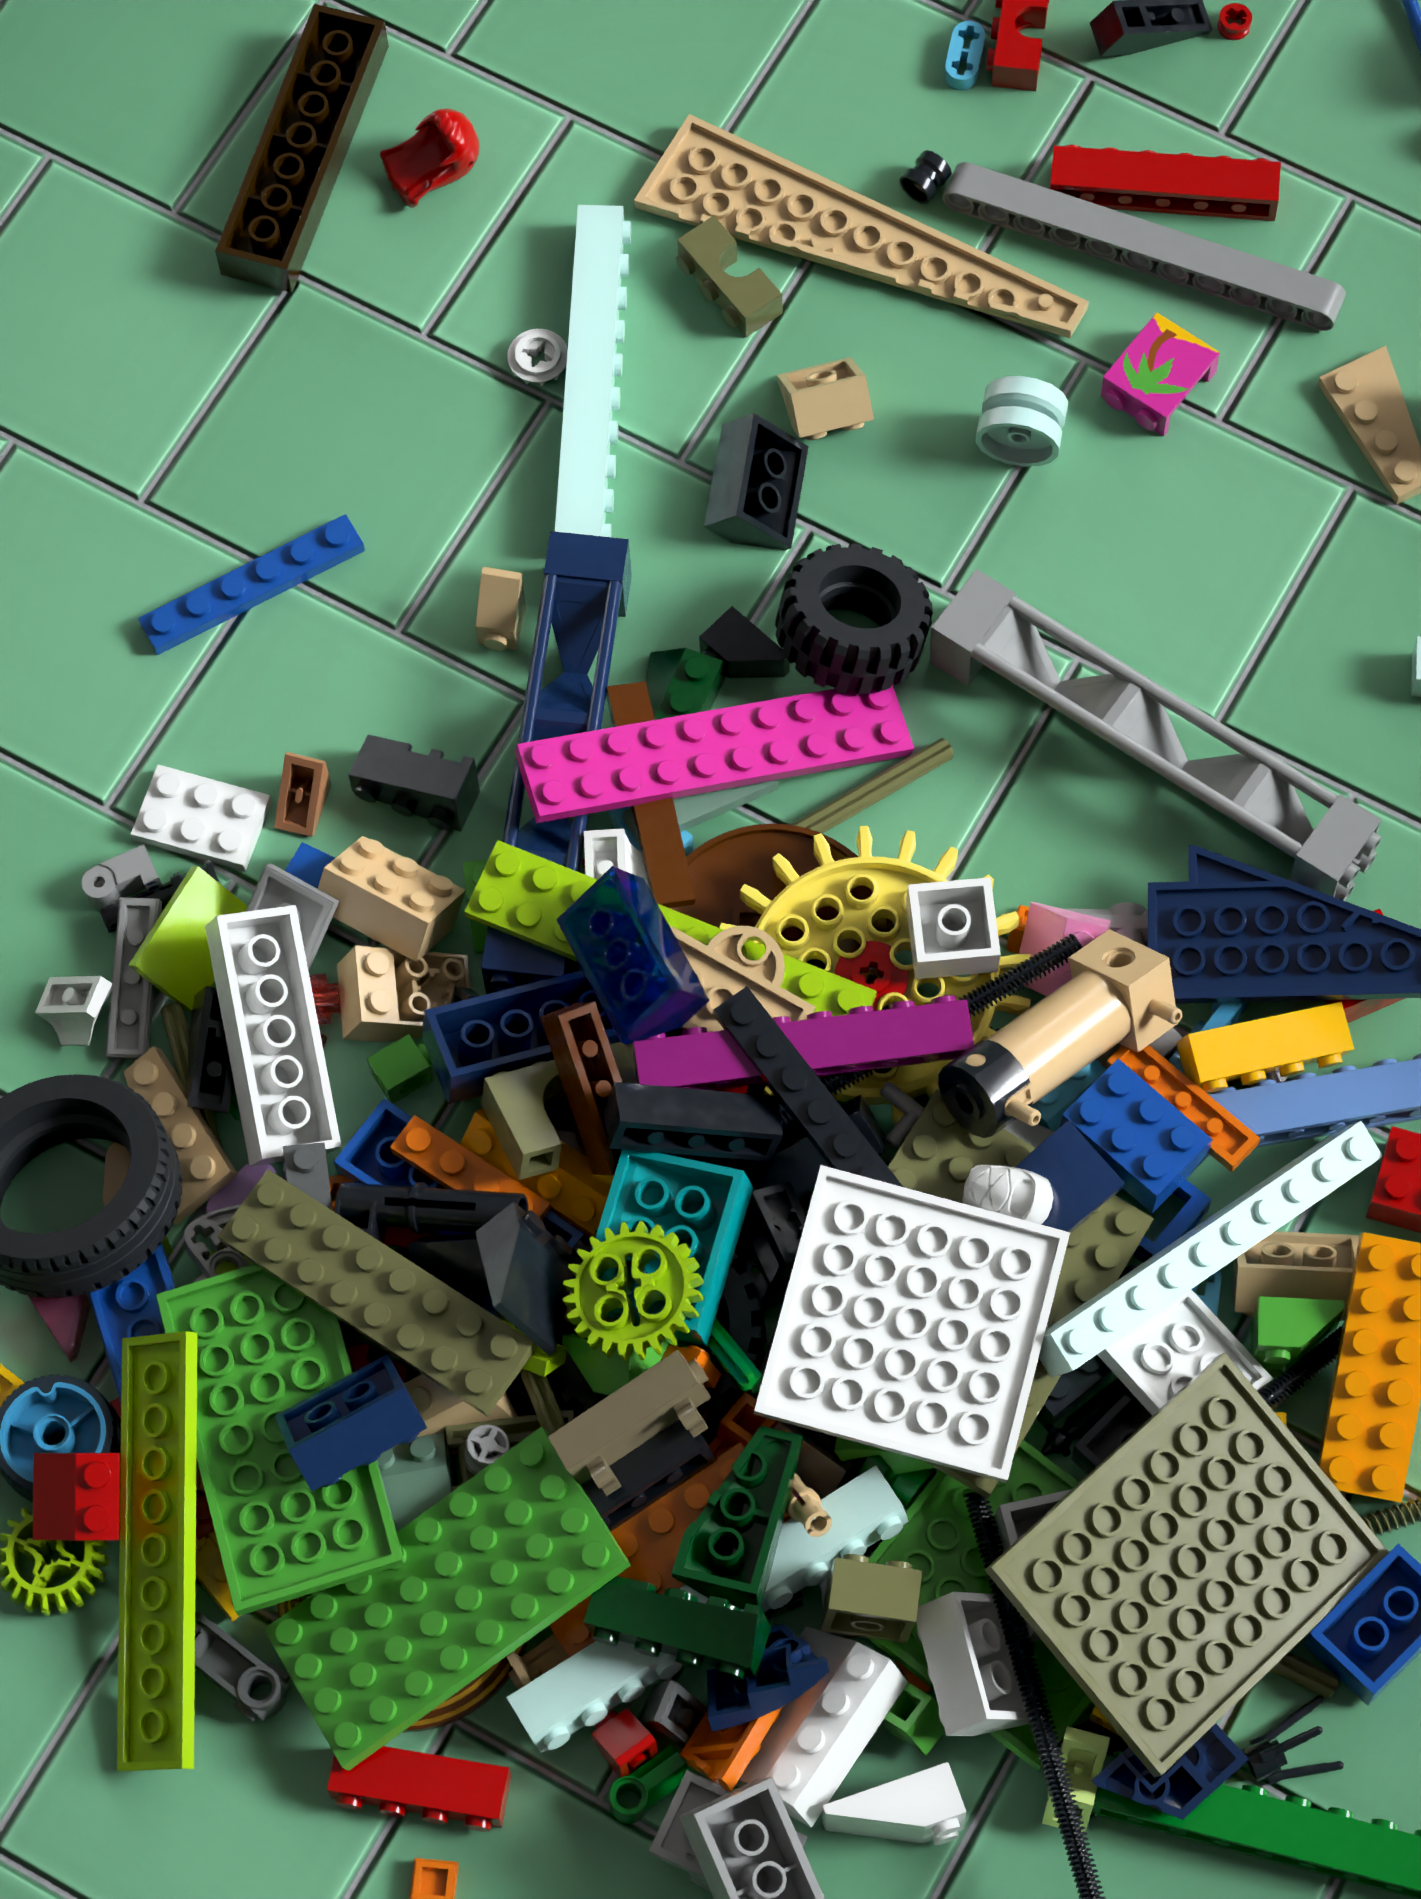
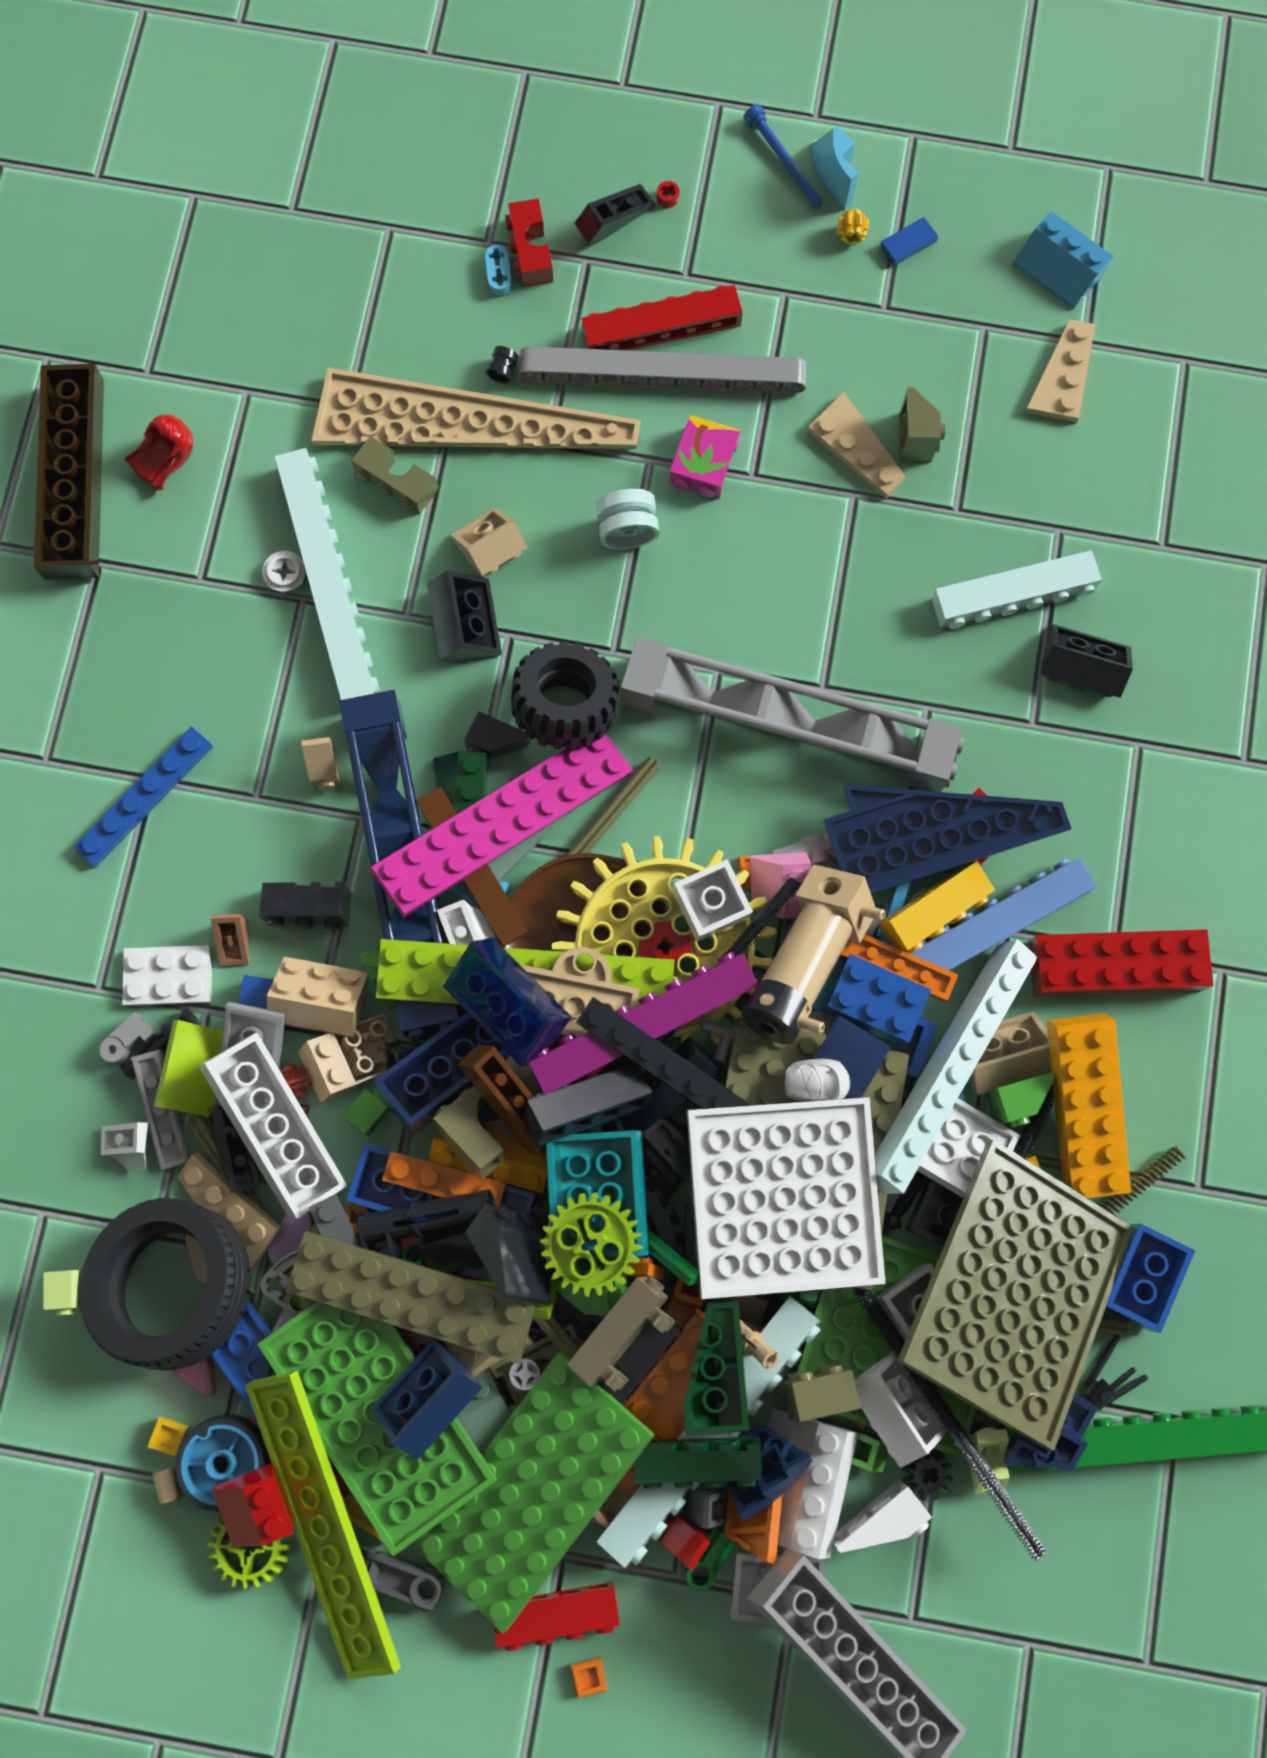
camera: 25 degrees left, 10 degrees up
none -> black gear [901,1448,953,1501]

